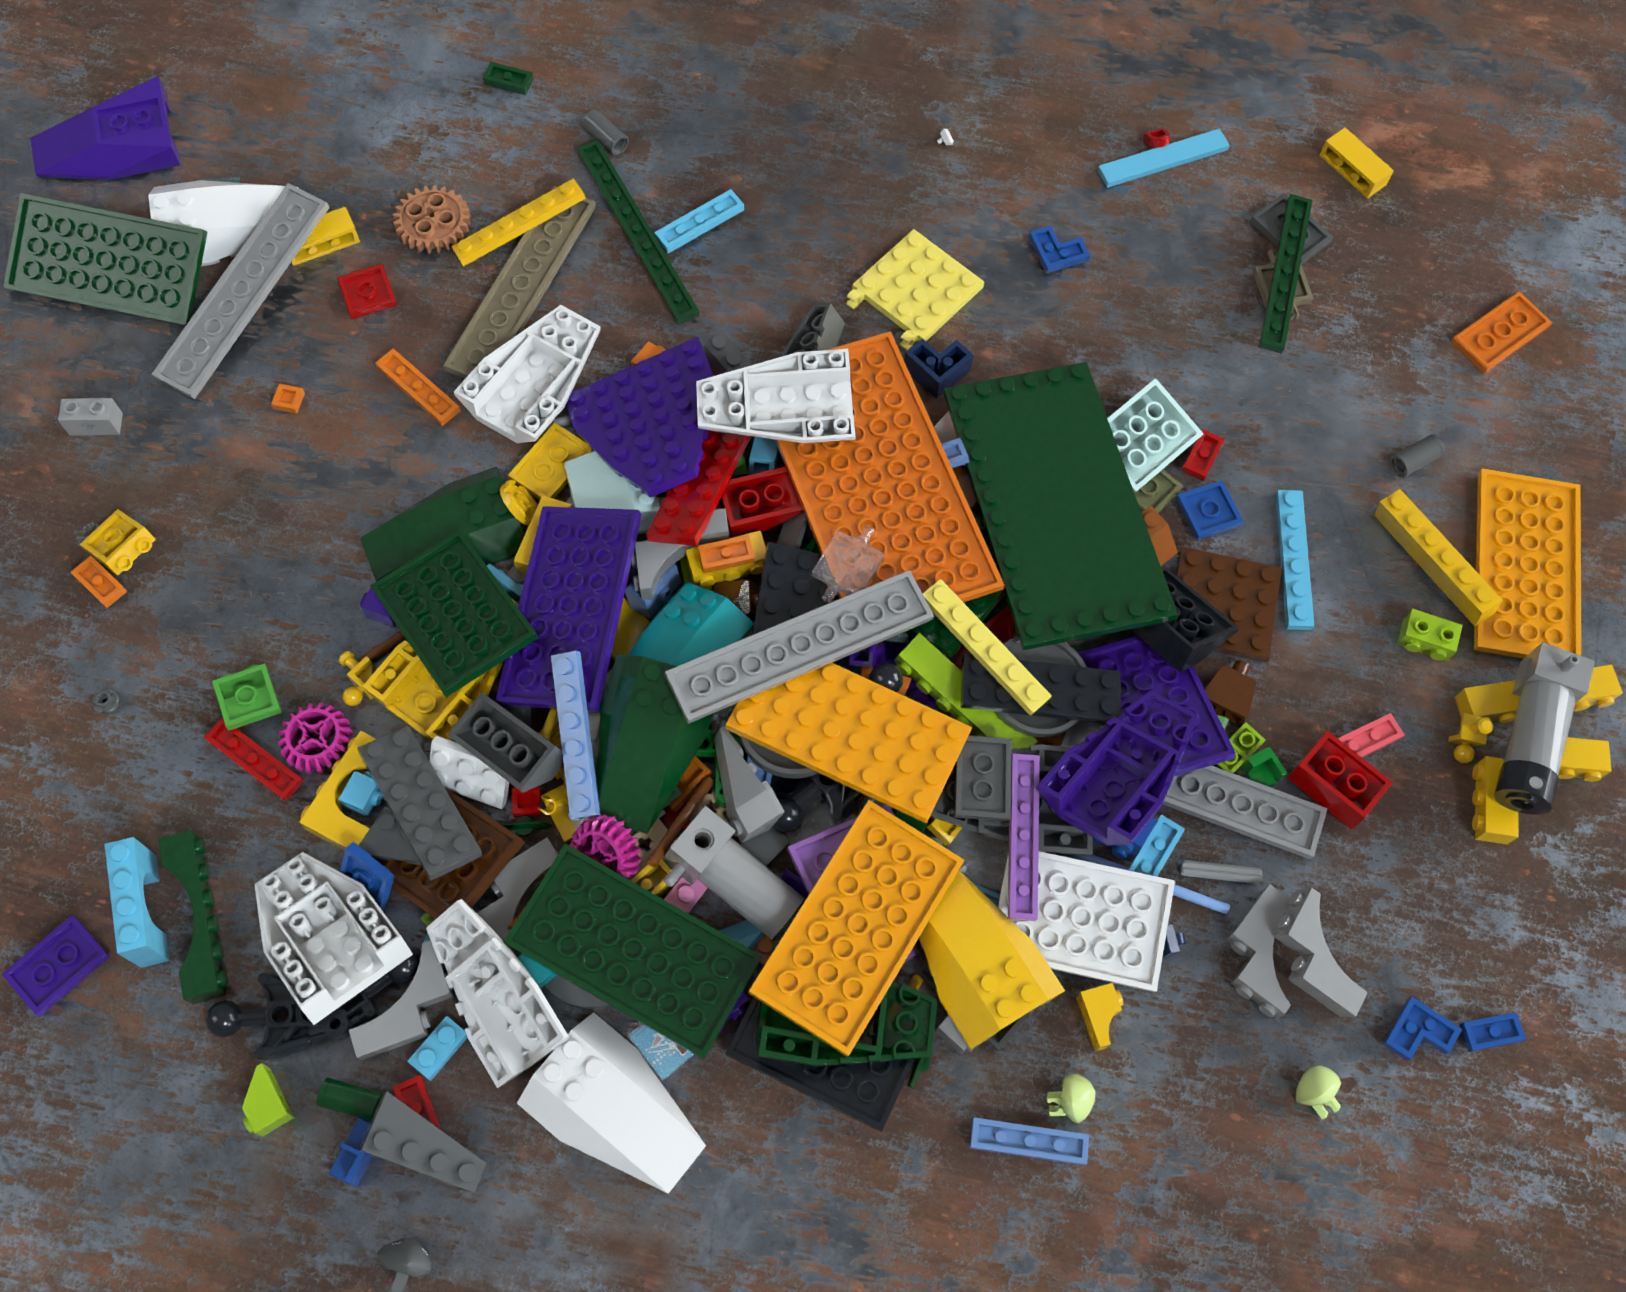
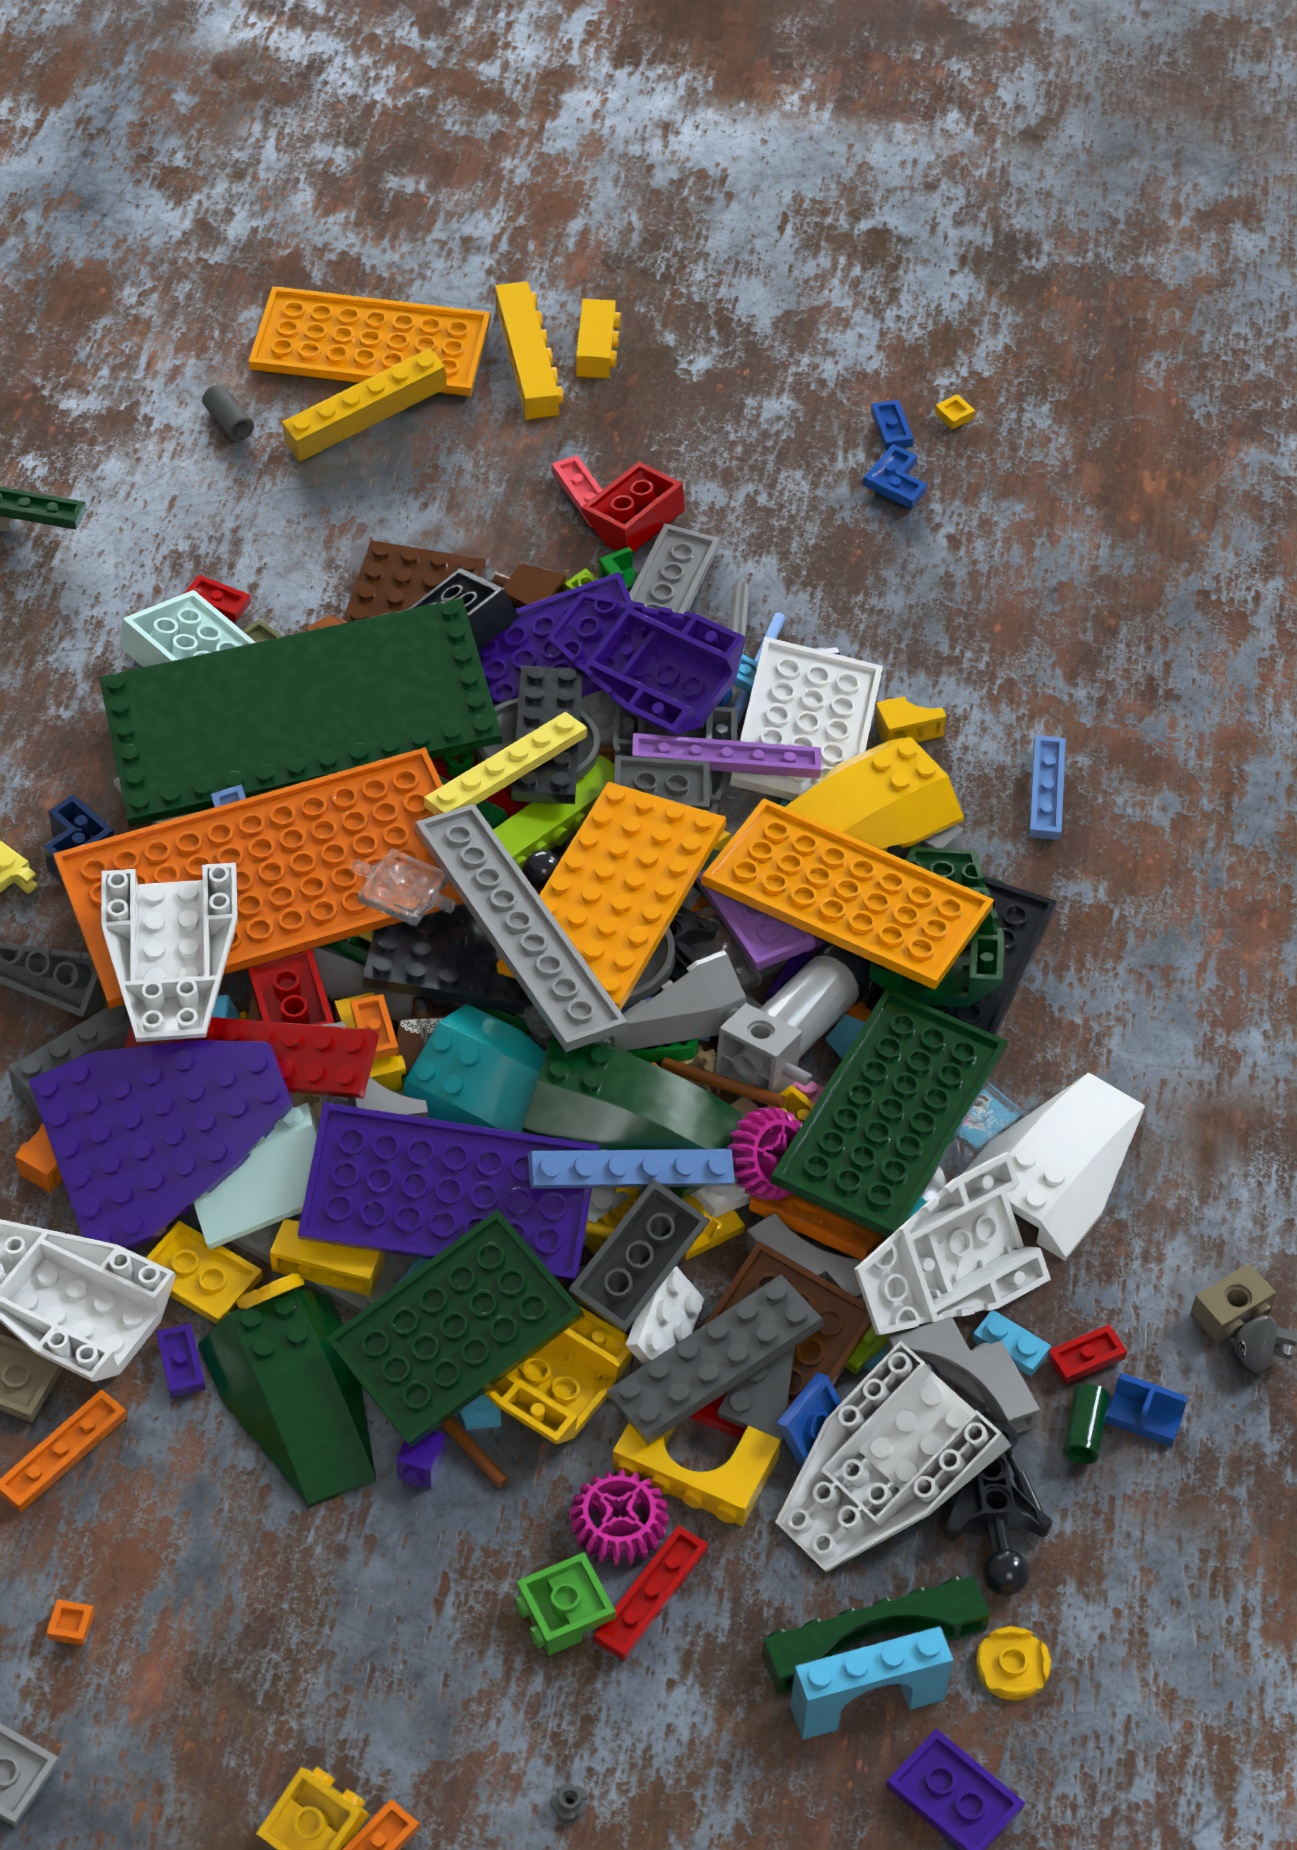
camera: 90 degrees left, 15 degrees down
lime slope [242,1063,295,1137] -> none
medium azure brick [338,771,383,818] -> none
yellow piece [339,651,375,706] -> none
dark grey wedge [359,1091,486,1193] -> none
dark green piece [501,816,551,836] -> none
red plate [512,786,541,817] -> none
yellowish green piece [1047,1074,1096,1123] -> none
blue plate [1176,480,1244,541] -> none
light grey arch [1226,884,1291,1019] -> none
light grey arch [1273,888,1368,1017] -> none
medium azure plate [1275,490,1315,631] -> none
yellowish green piece [1296,1065,1341,1120] -> none
lime brick [1397,608,1463,661] -> none
yellow piece [1448,713,1493,763] -> none
orange tile [1450,291,1552,374] -> none
yellow brick [1472,756,1518,845] -> none
light grey piece [1494,642,1595,815] -> none
none -> dark purple plate [156,1323,206,1398]
none -> yellow plate [934,394,975,430]
none -> yellow tile [975,1626,1051,1701]
none -> dark tan brick [1190,1263,1276,1343]

